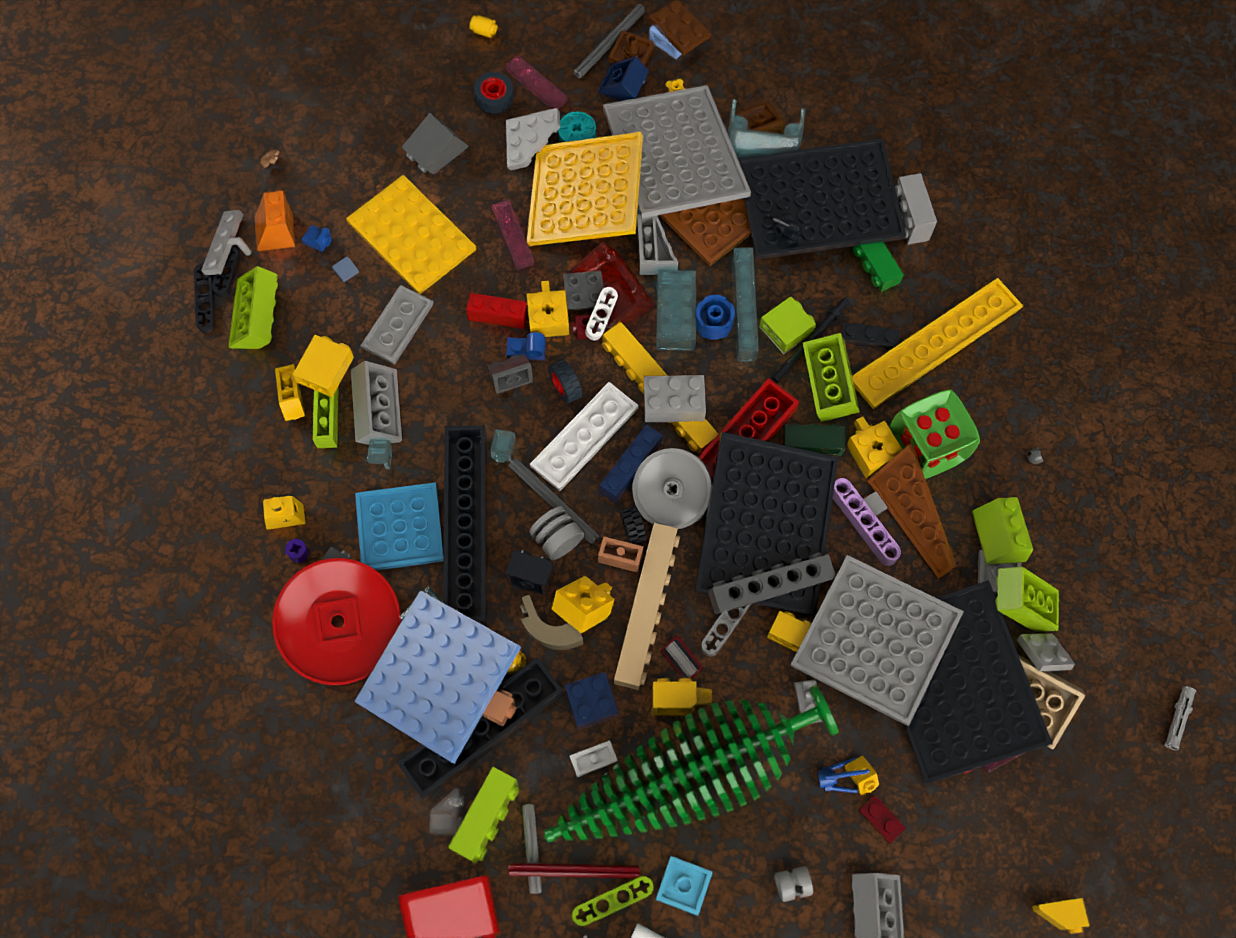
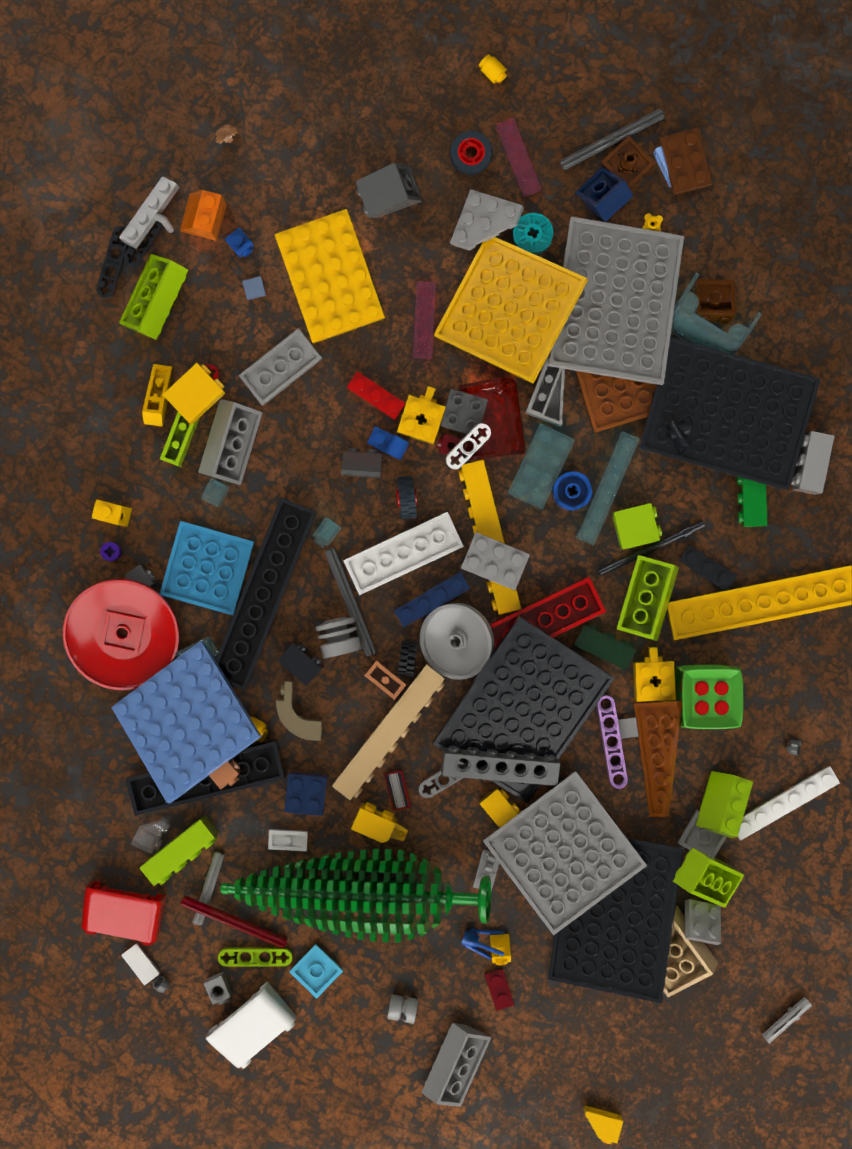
camera: 25 degrees right, 20 degrees up
yellow hinge [552,576,614,633] -> none
none -> white plate [738,766,840,841]

